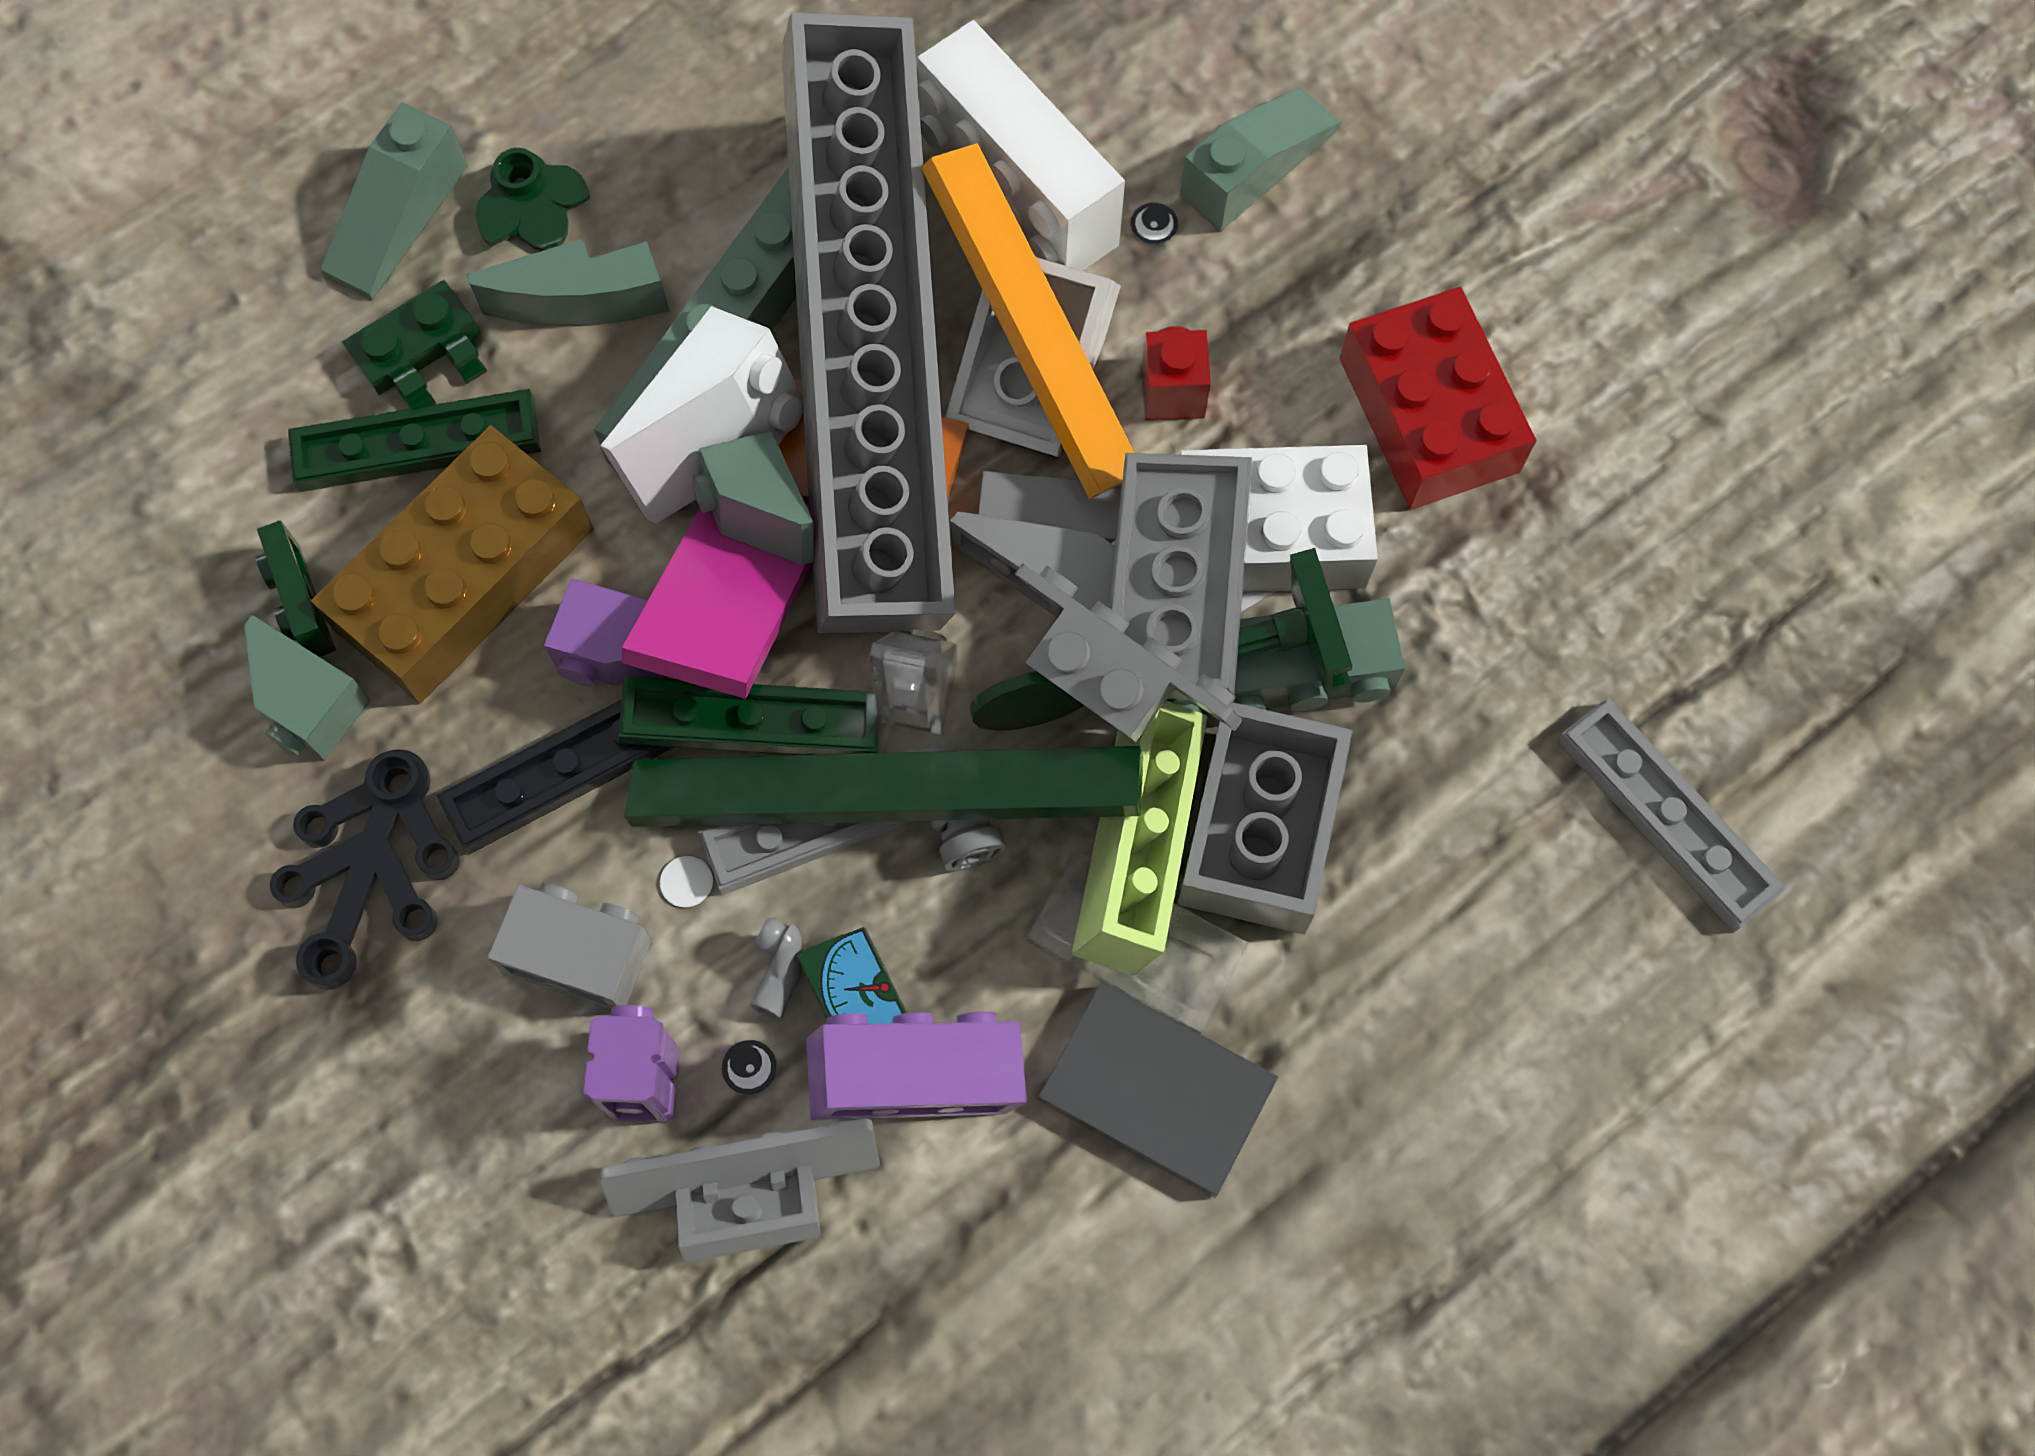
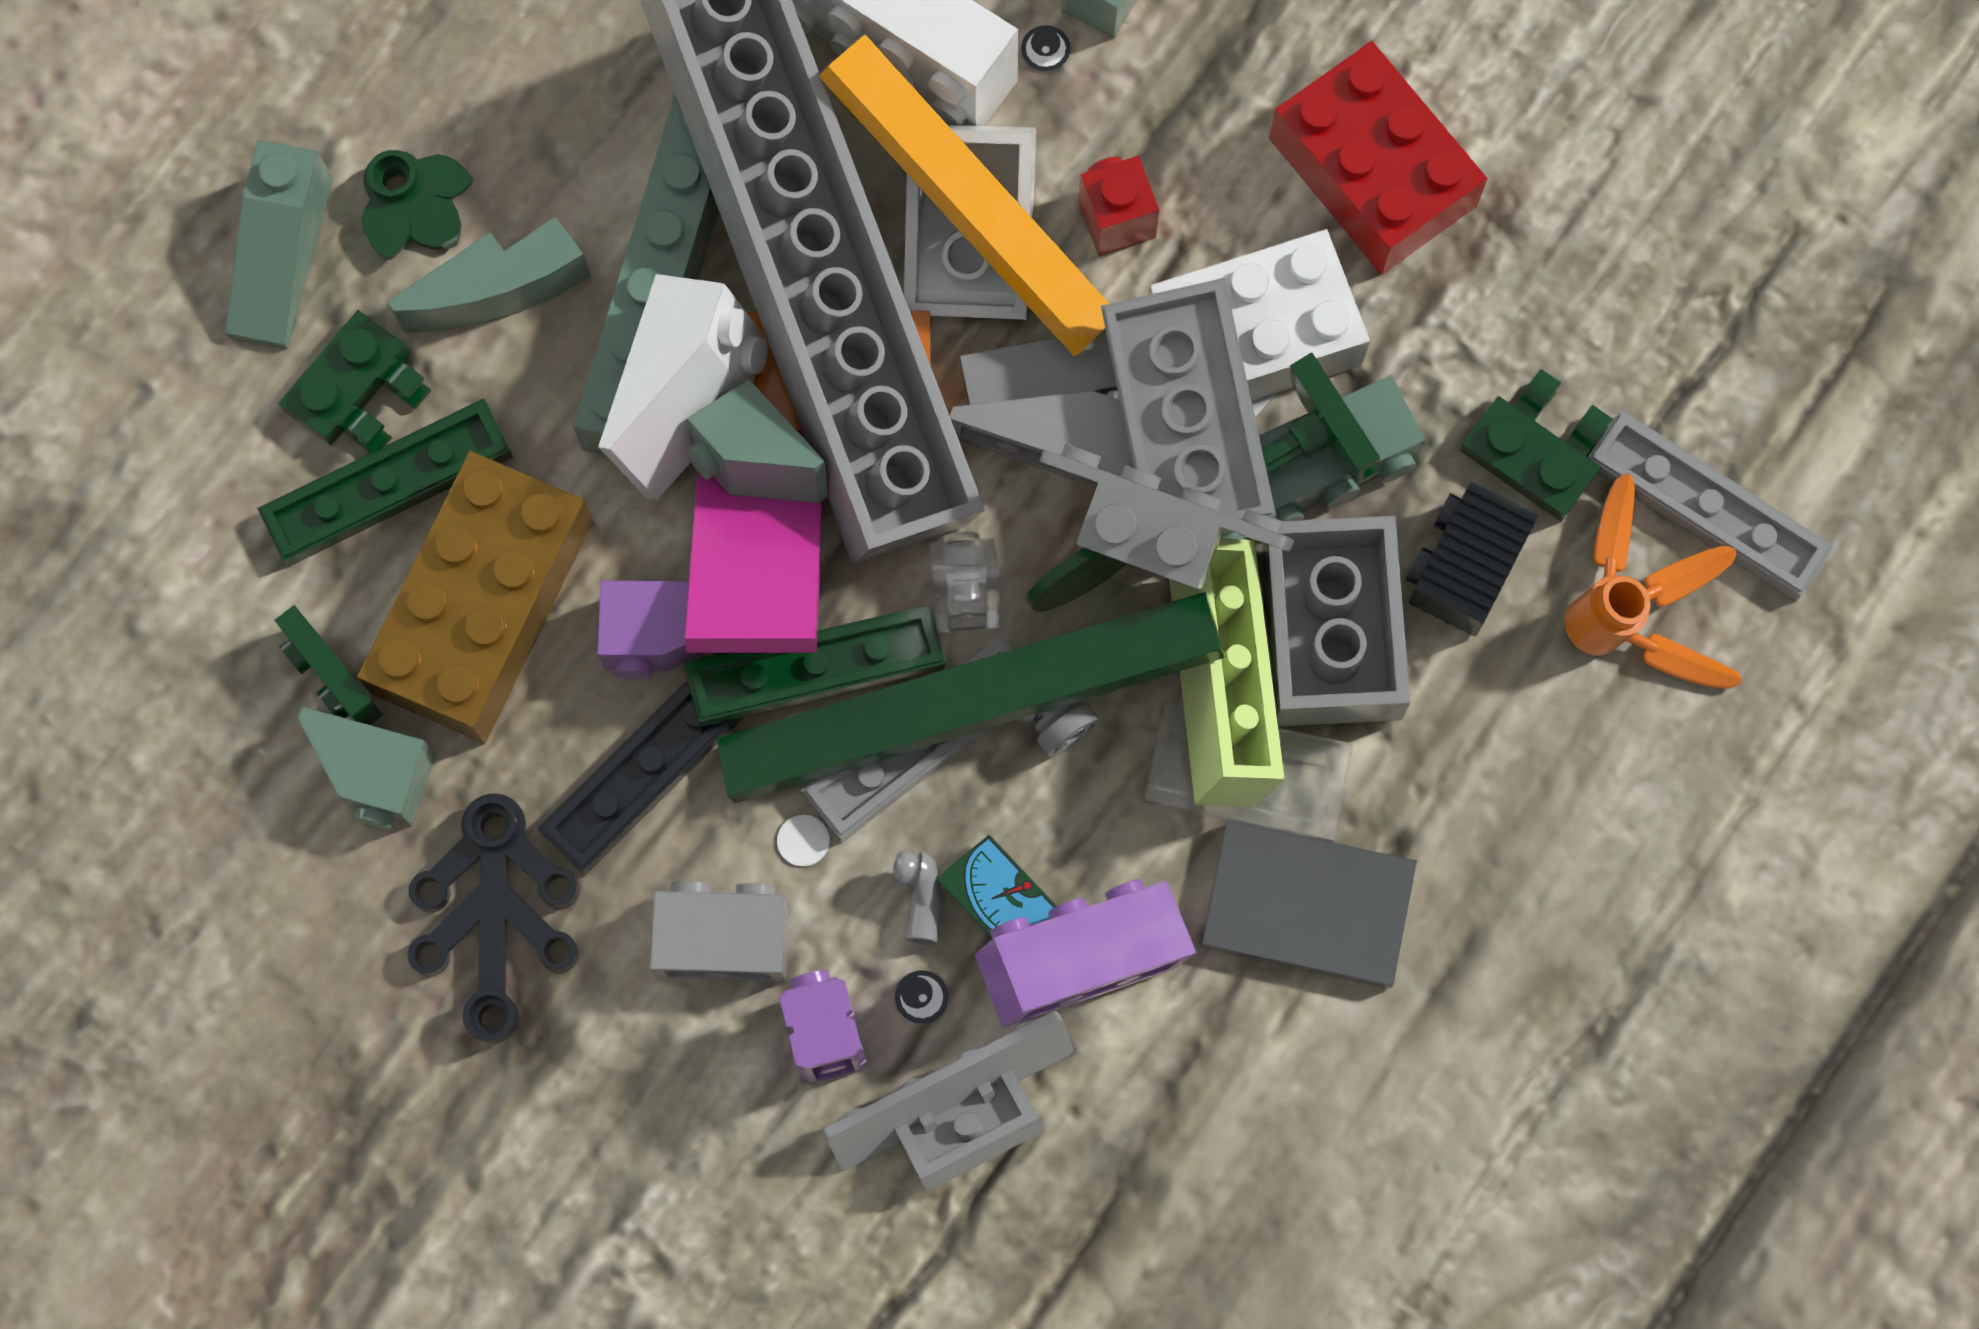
camera: 15 degrees left, 5 degrees up
none -> black brick [1406,481,1539,637]
none -> dark green plate [1460,369,1613,522]
none -> orange plant [1564,473,1743,689]

